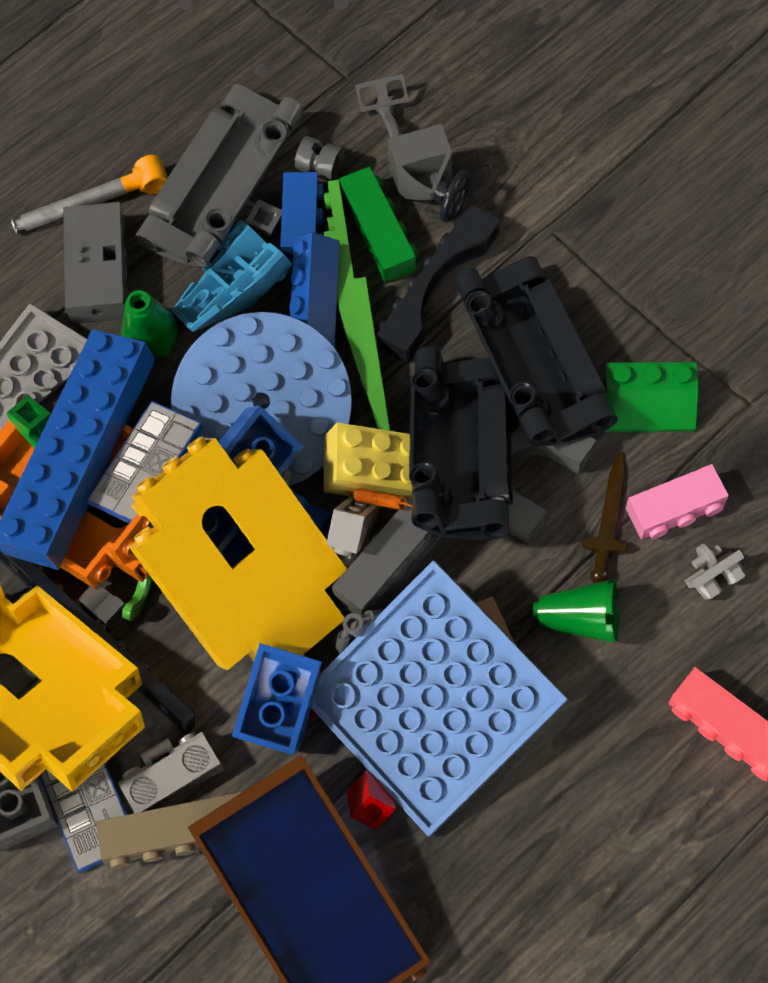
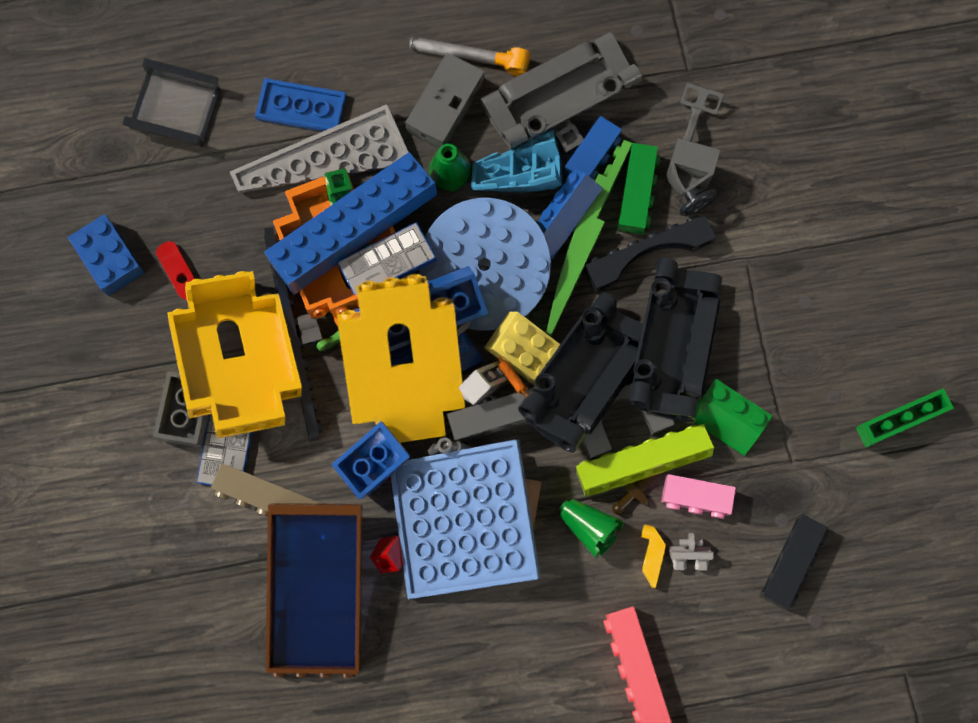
camera: 30 degrees right, 10 degrees up
light grey piece [118,732,224,813] -> none
dark grey wheel [295,136,345,181] -> none
none -> lime brick [576,424,714,498]
none -> yellow piece [641,524,666,588]

